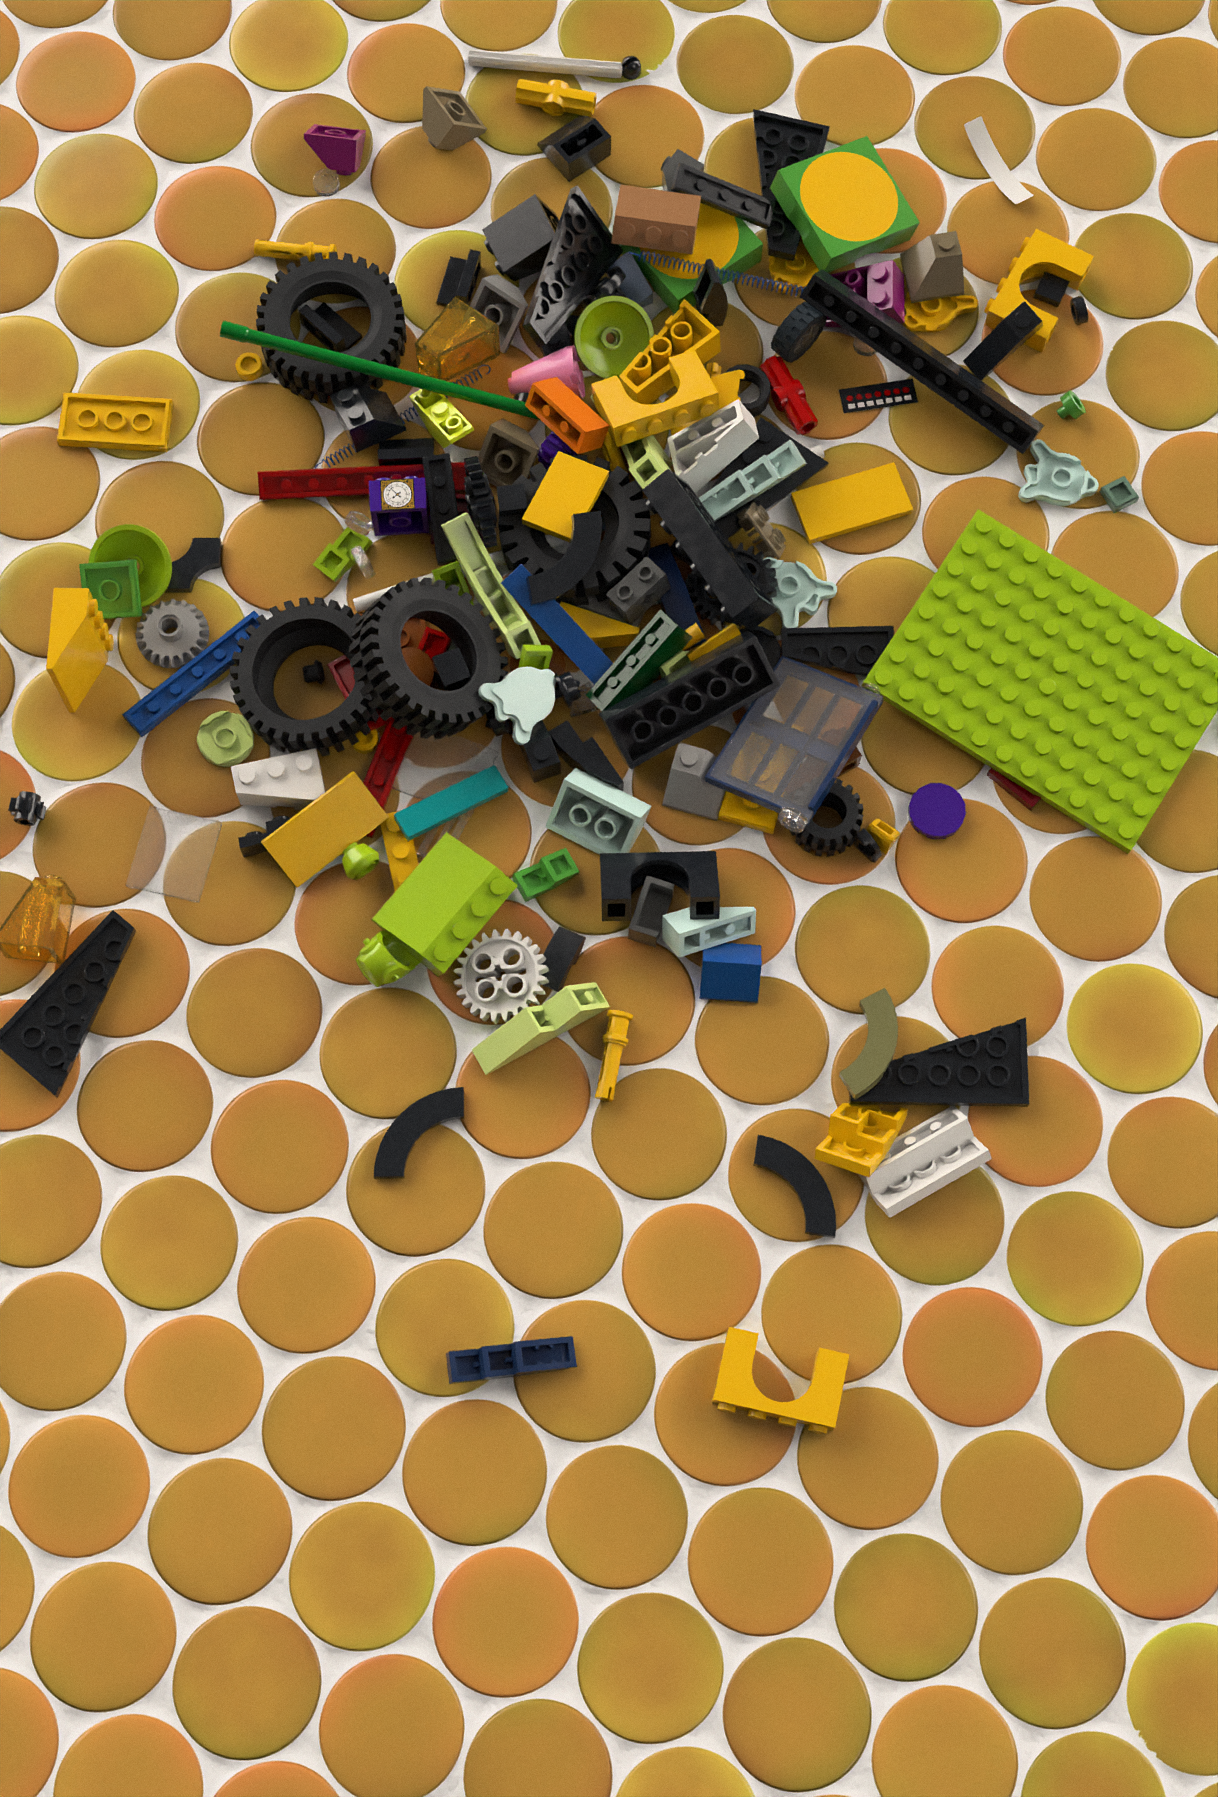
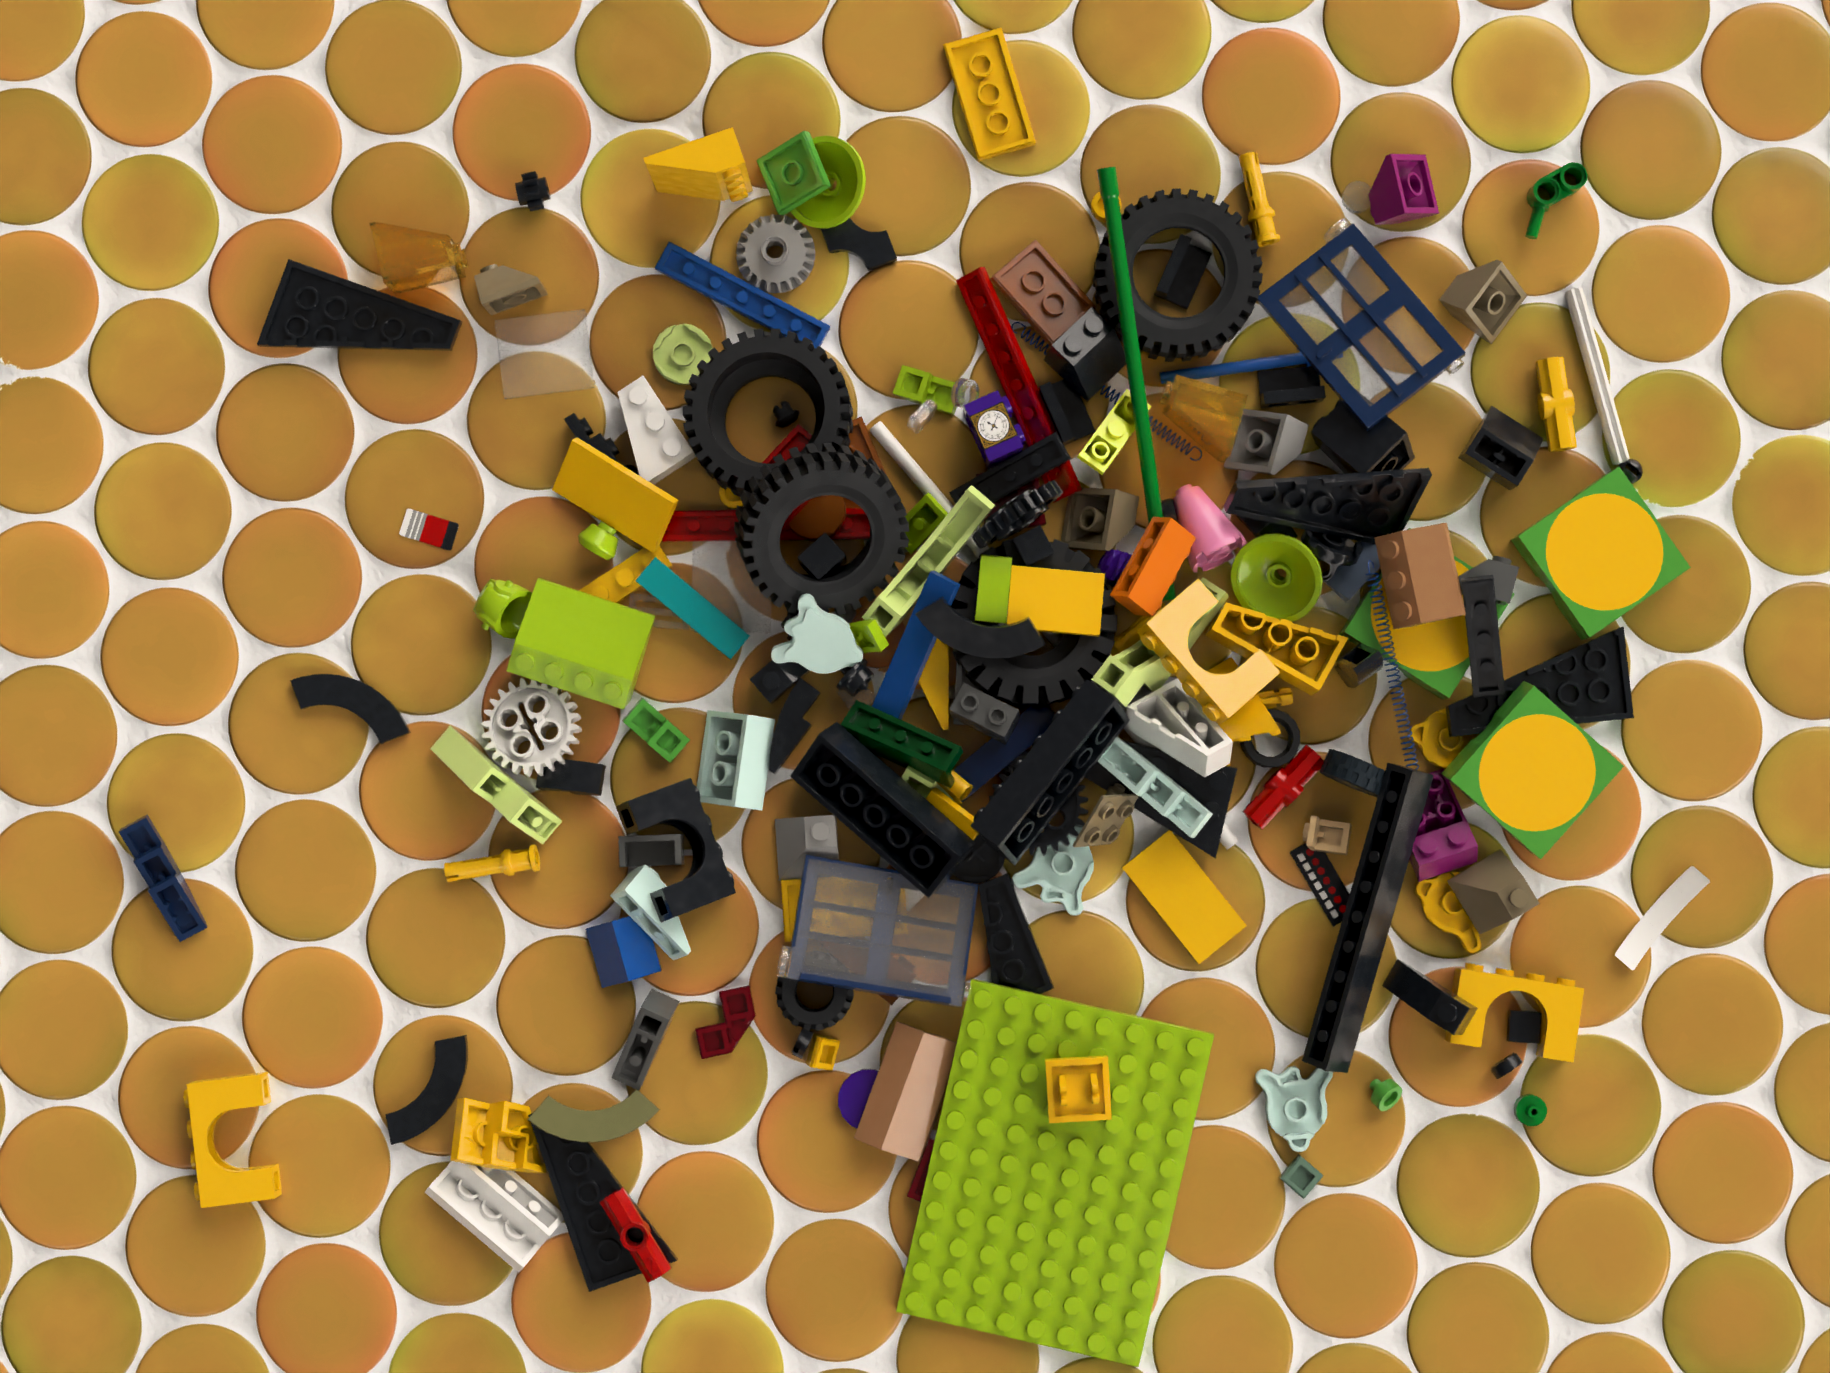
camera: 75 degrees right, 15 degrees up
none -> sticker [399,508,459,550]
none -> dark tan slope [474,264,548,316]
none -> red piece [600,1187,672,1283]
none -> dark grey slope [612,989,680,1091]
none -> dark red tile [695,985,756,1059]
none -> medium nougat slope [854,1021,957,1162]
none -> lime slope [975,554,1012,623]
none -> dark orange tile [990,240,1097,347]
none -> yellow plate [1045,1055,1112,1123]
none -> blue bar [1159,350,1343,384]
none -> door [1257,218,1466,431]
none -> tan bracket [1303,815,1352,855]
none -> yellow tile [1511,467,1691,640]
none -> green tile [1514,1094,1547,1126]
none -> green beam [1525,162,1587,239]

